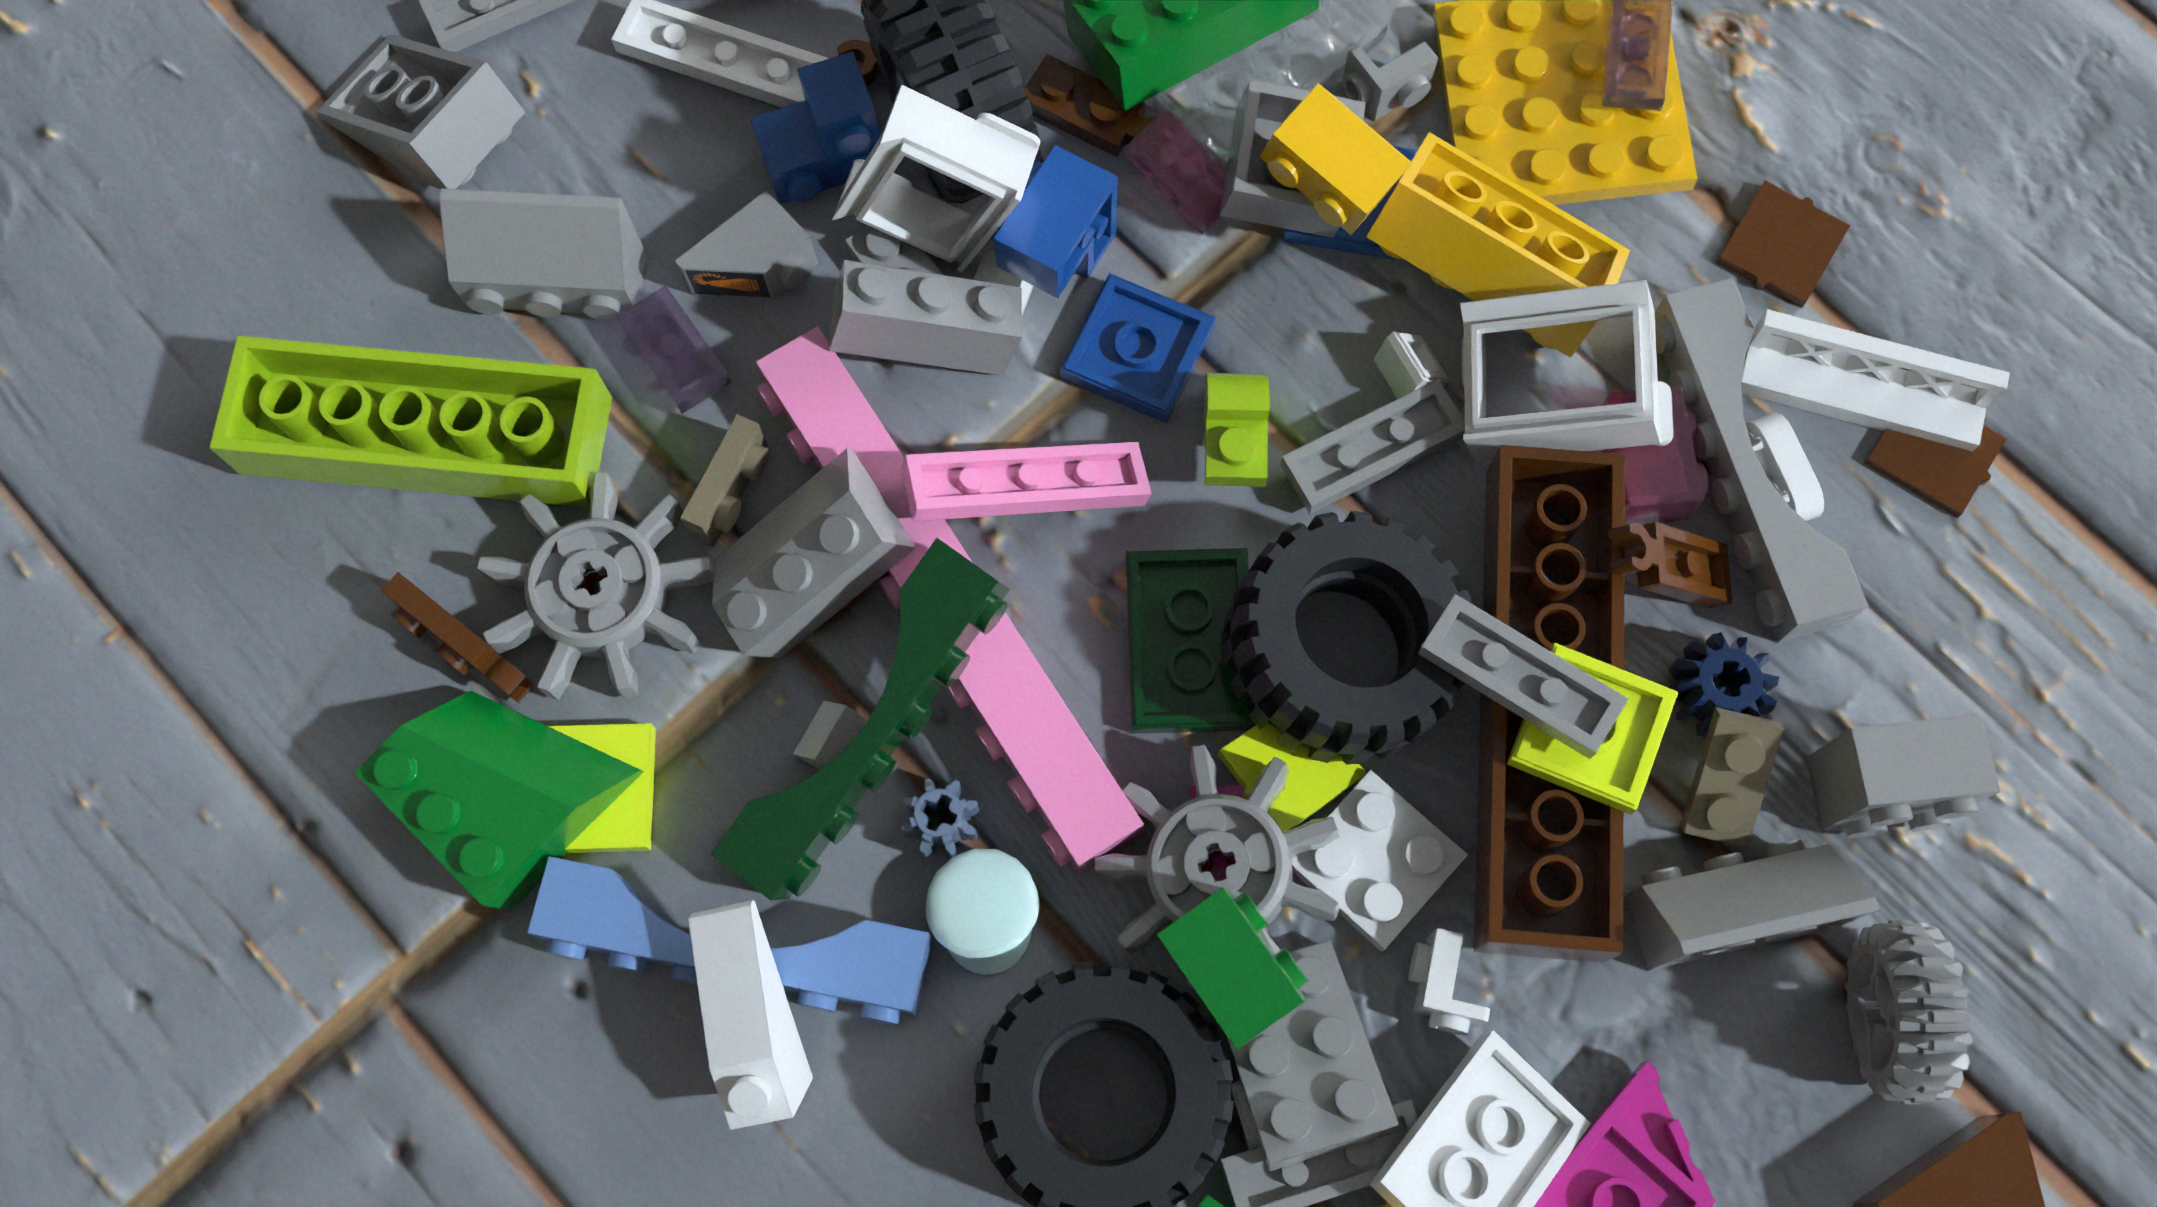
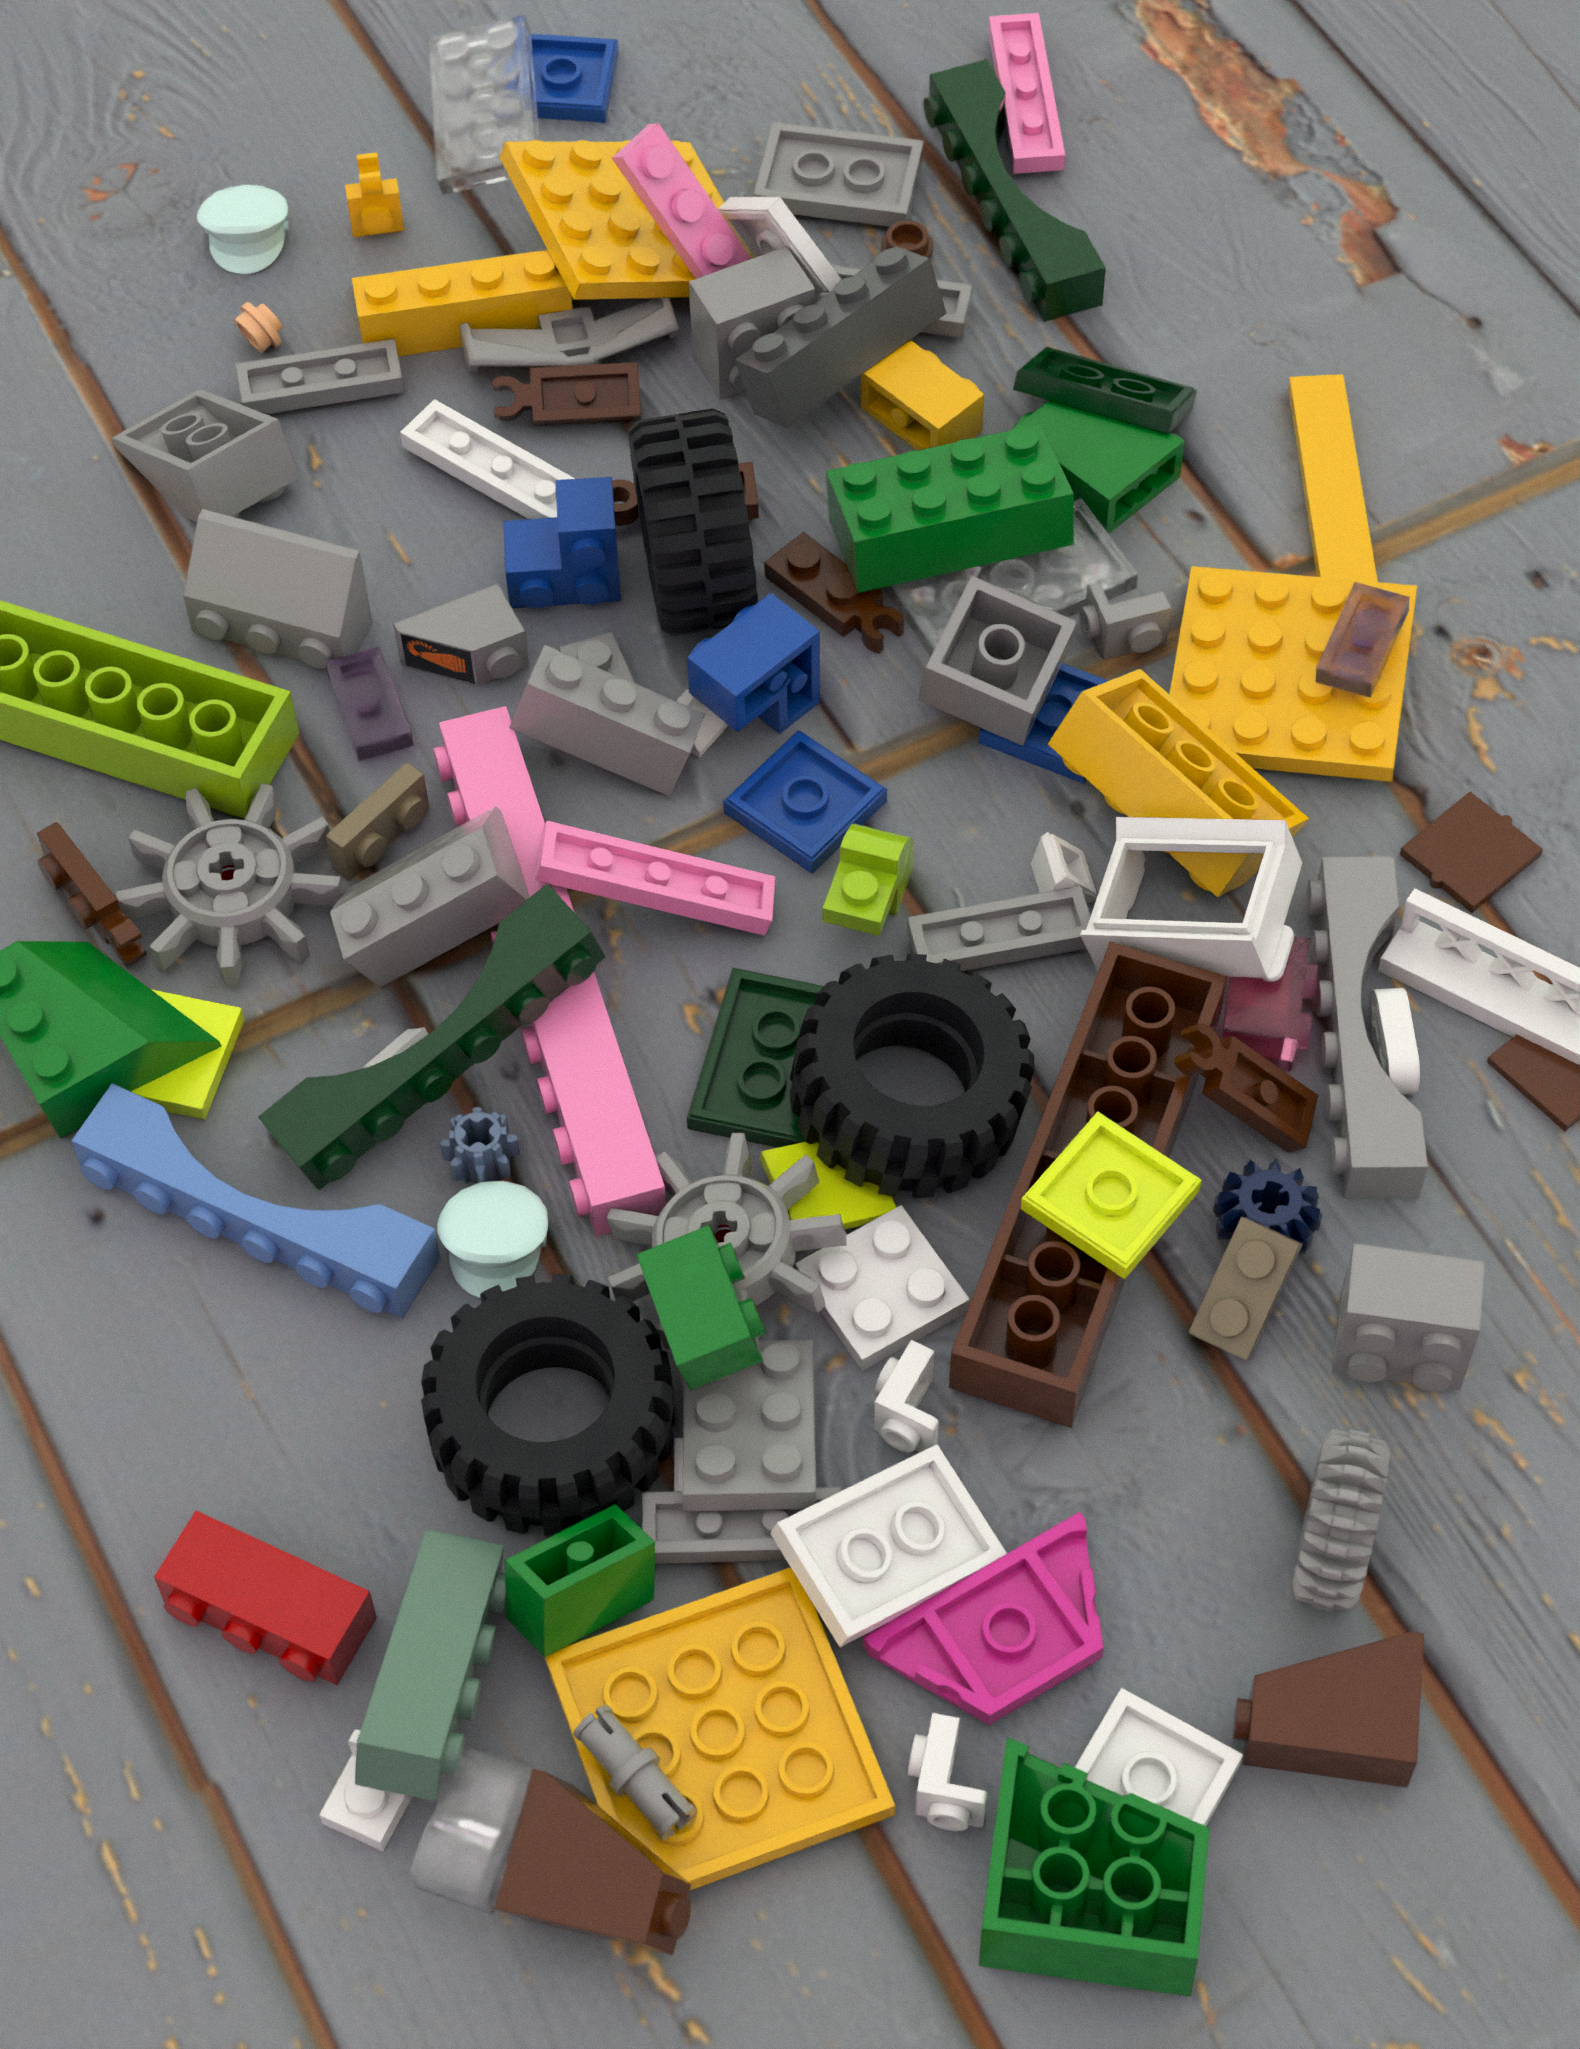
camera: 15 degrees right, 15 degrees down
white slope [688,900,813,1130] -> none
white piece [832,85,1040,272] -> none
clear pink plate [1123,108,1226,235] -> none
yellow brick [1260,83,1412,235] -> none
light grey plate [1418,594,1629,759] -> none
light grey slope [1625,839,1880,971] -> none

